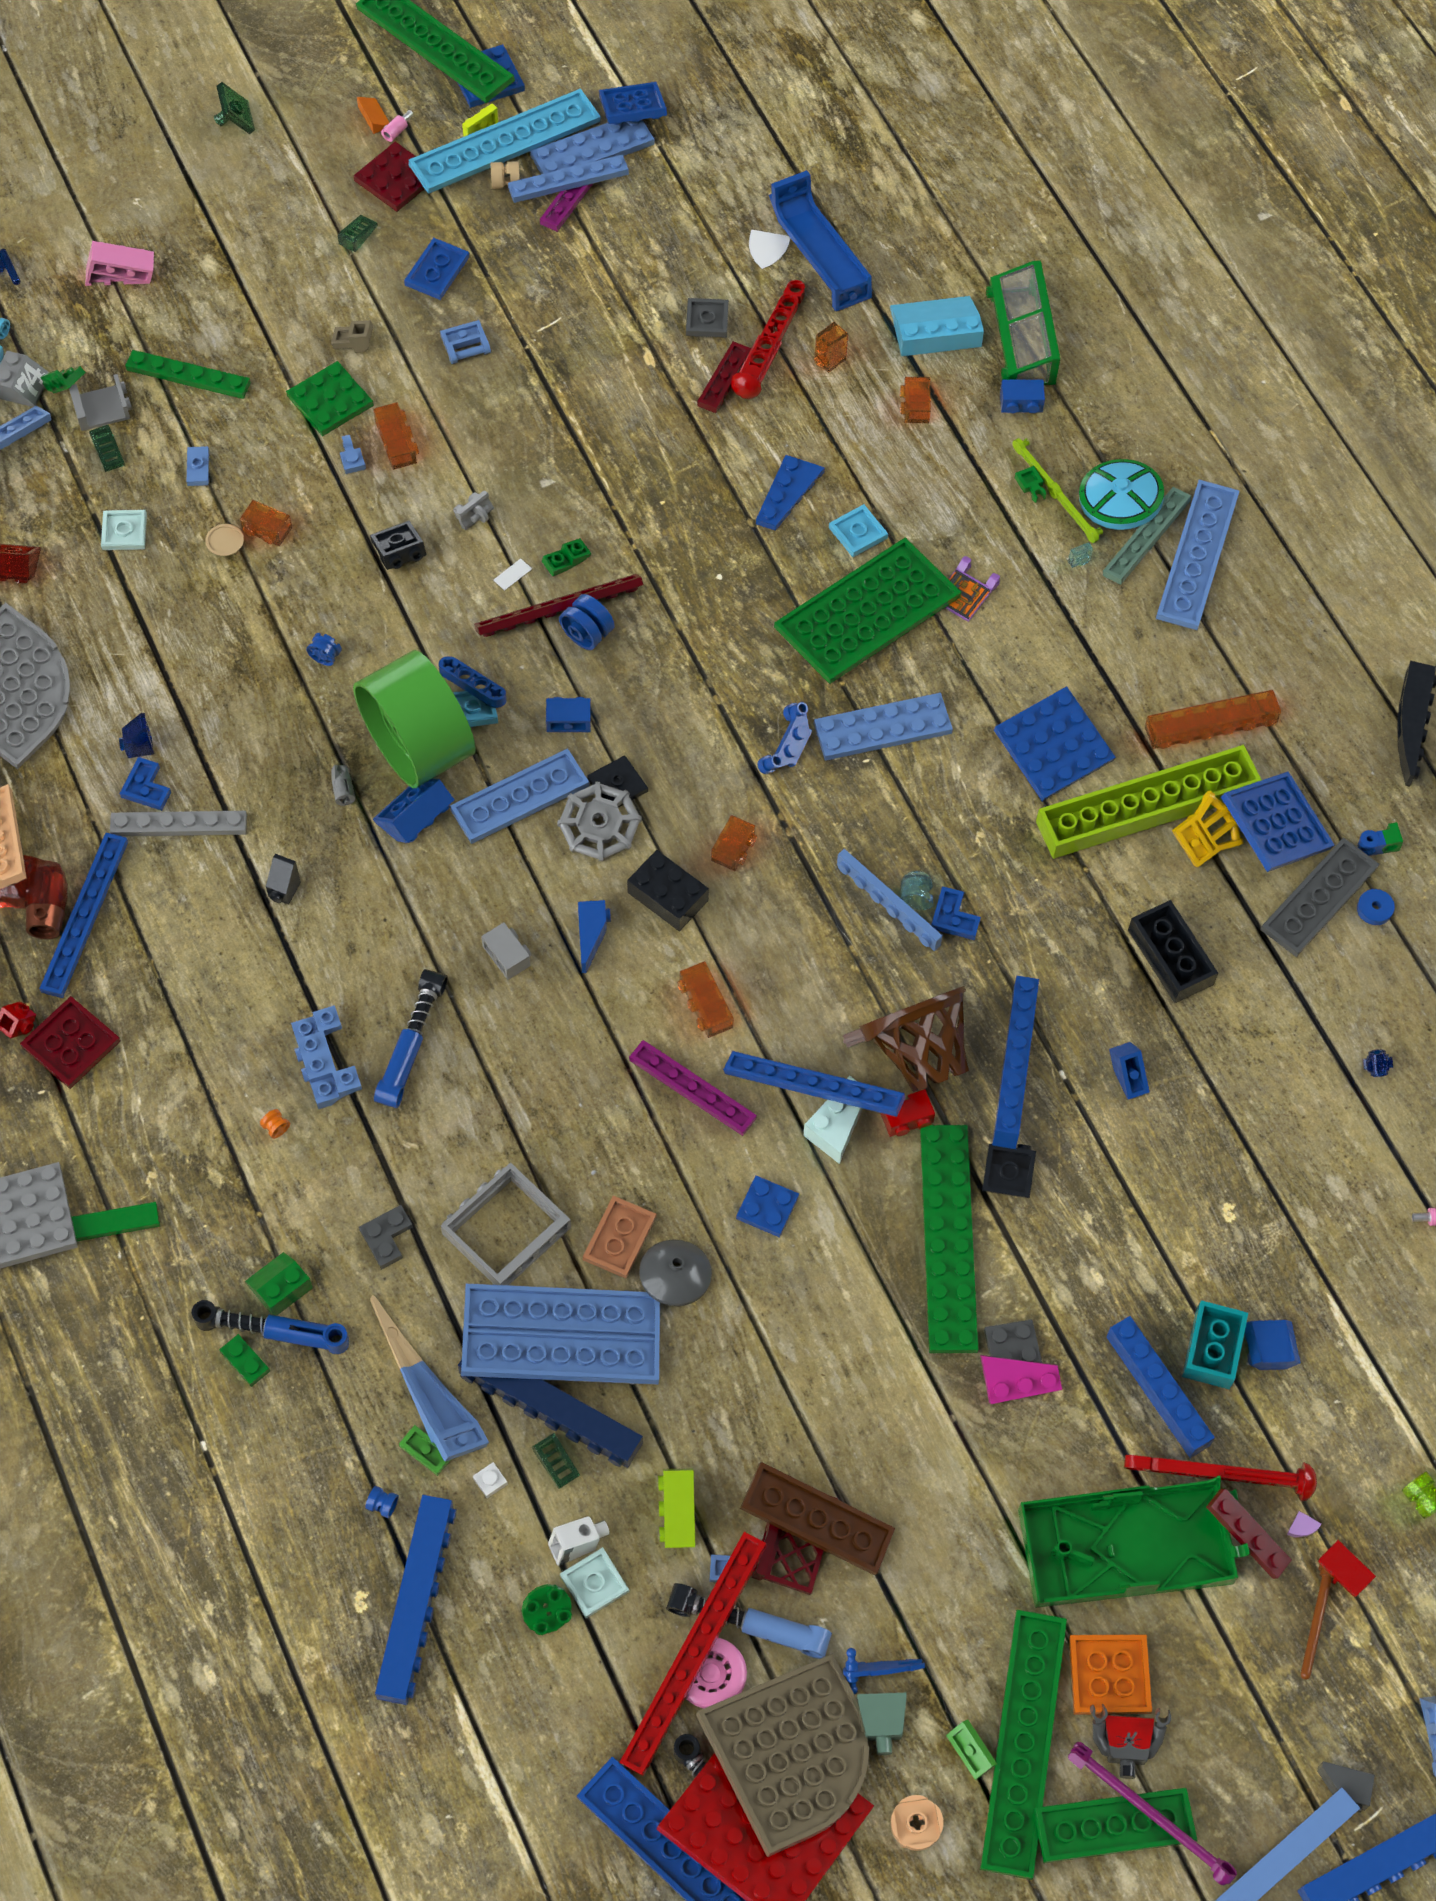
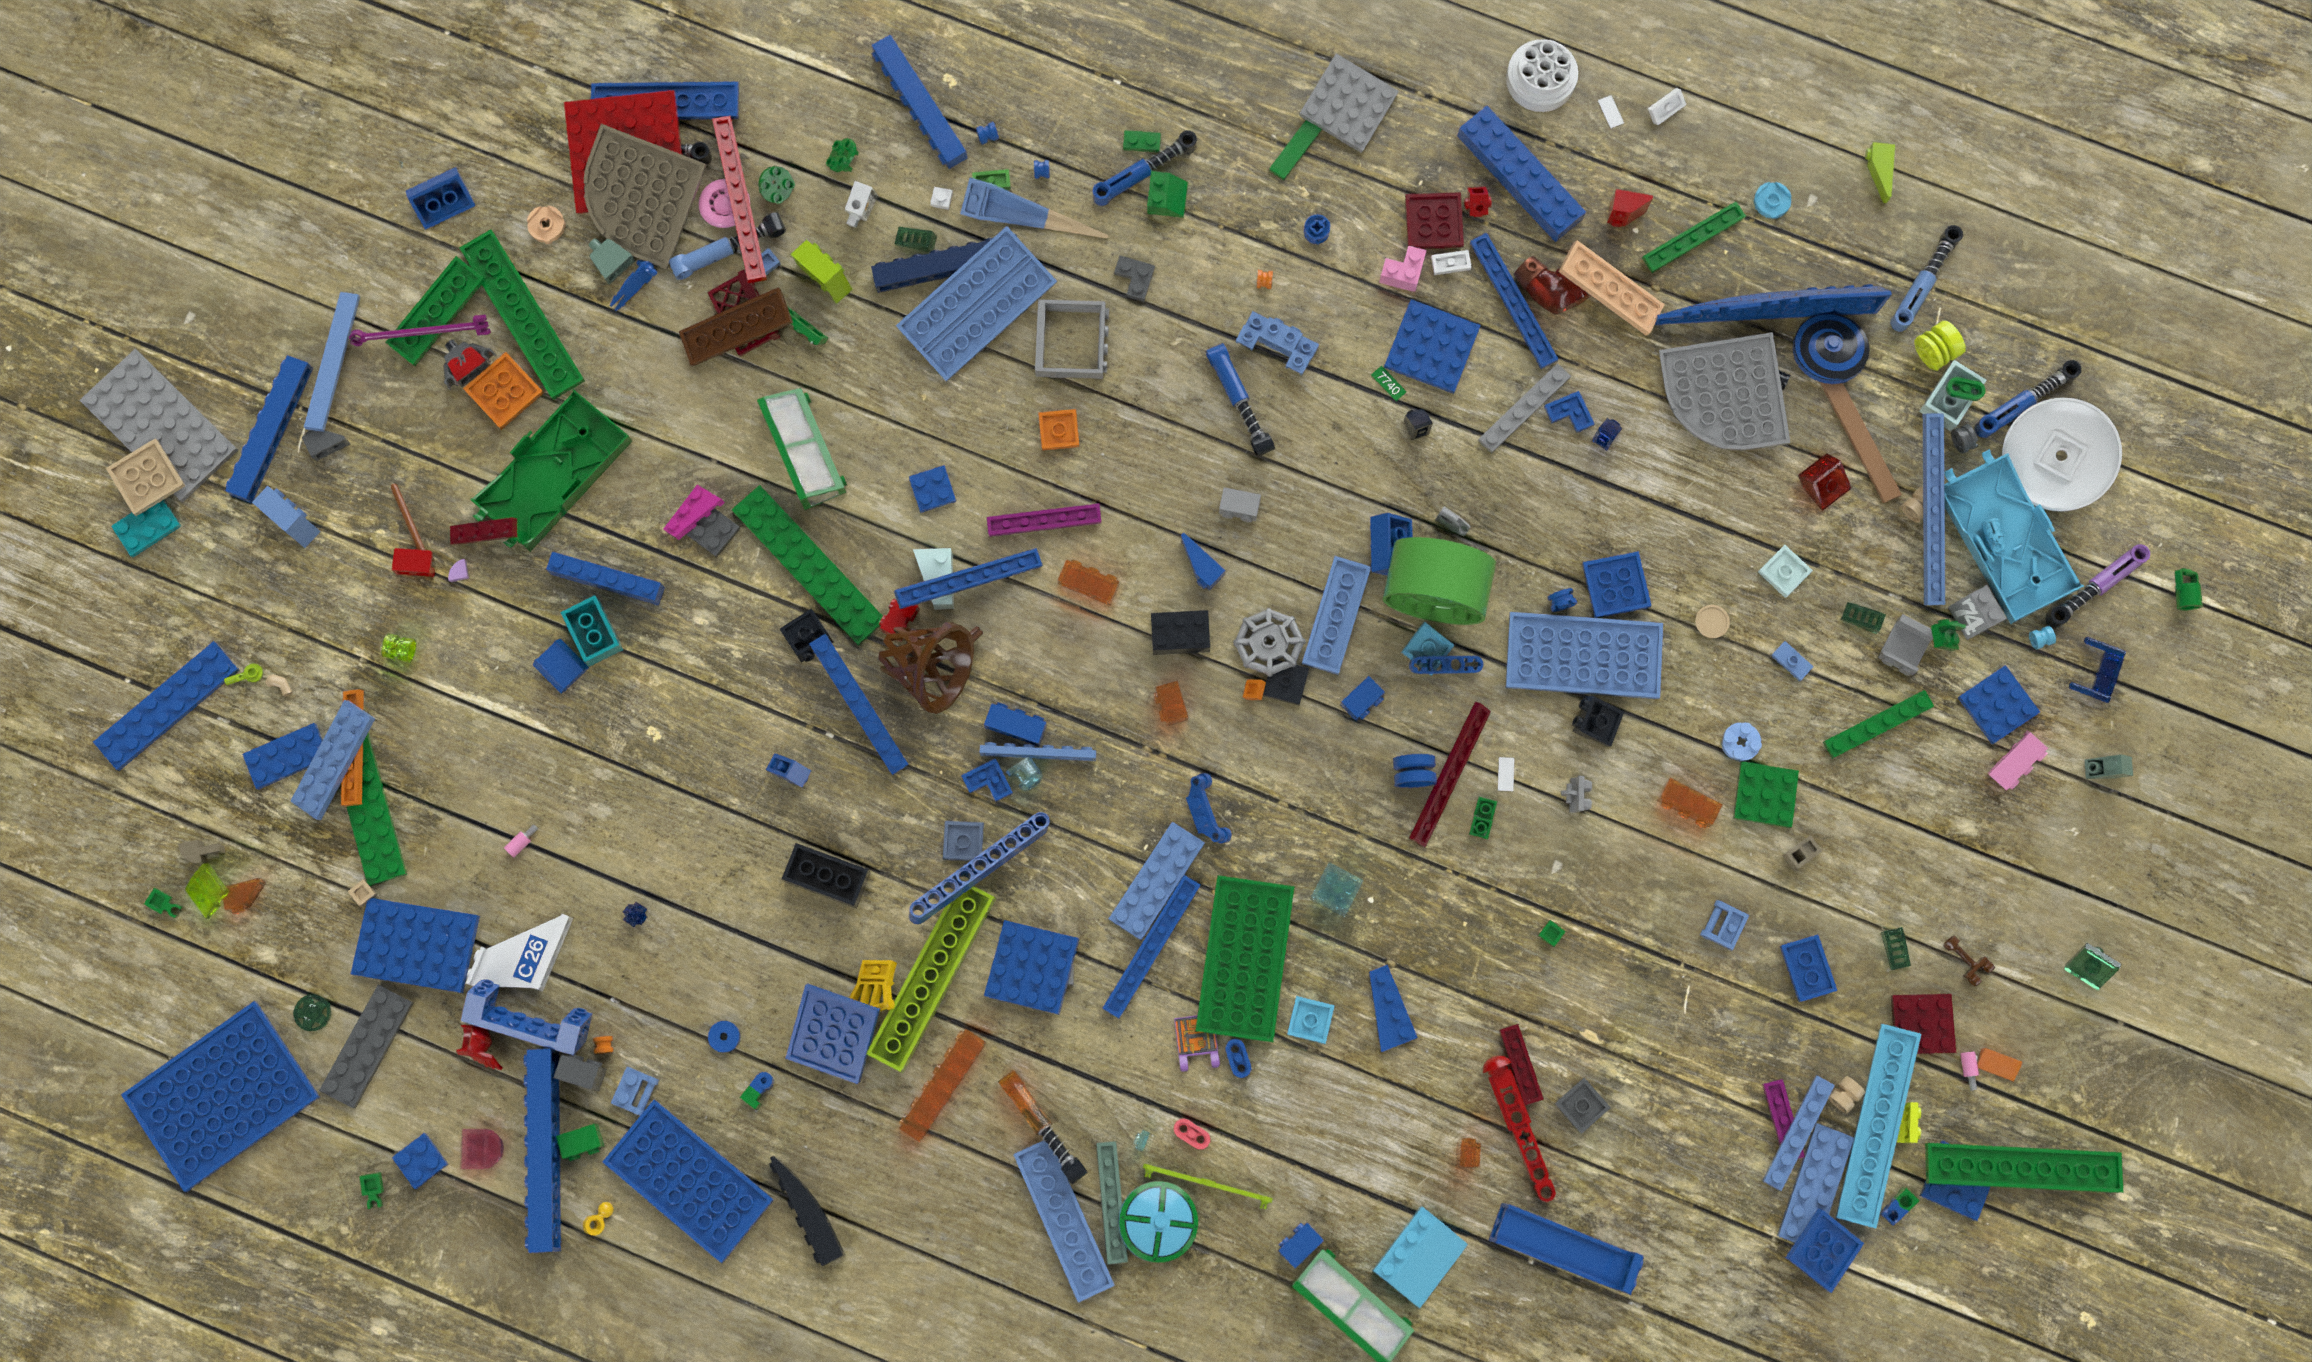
camera: 140 degrees right, 15 degrees up
clear orange brick [240,500,292,547] -> none
medium blue plate [340,435,366,474] -> none
light aqua tile [560,1547,629,1618] -> none
nougat plate [583,1196,657,1279] -> none
dark grey dish [639,1239,712,1306] -> none
white sticker [749,230,790,269] -> none
clear orange brick [900,377,931,423] -> none
bright green plate [946,1719,997,1780] -> none
green plate [1014,466,1046,503] -> none
red piece [1124,1455,1317,1501] -> none
dark grey plate [1260,837,1380,957] -> none
none -> windscreen [757,388,847,510]
none -> green plate [758,166,795,204]
none -> green plate [787,306,829,345]
none -> blue beam [909,812,1050,925]
none -> sand blue tile [943,821,984,861]
none -> blue brick [984,702,1047,747]
none -> piece [998,1070,1088,1185]
none -> blue wheel [1034,160,1050,179]
none -> orange plate [1038,409,1080,451]
none -> blue plate [1102,875,1201,1019]
none -> coral plate [1174,1119,1210,1150]
none -> blue plate [1225,1039,1251,1078]
none -> orange plate [1242,679,1266,701]
none -> blue wheel [1304,214,1330,244]
none -> clear light blue brick [1310,862,1364,917]
none -> green sticker [1371,365,1407,401]
none -> bright pink brick [1379,246,1426,292]
none -> blue plate [1384,299,1481,394]
none -> white plate [1431,250,1471,275]
none -> medium blue plate [1505,612,1663,699]
none -> green plate [1538,920,1566,948]
none -> blue plate [1582,551,1652,618]
none -> light blue plate [1721,722,1762,762]
none -> leg [1880,1187,1920,1225]
none -> reddish brown bar [1943,935,1995,986]
none -> blue plate [1957,665,2040,744]
none -> sand green slope [2084,754,2133,779]

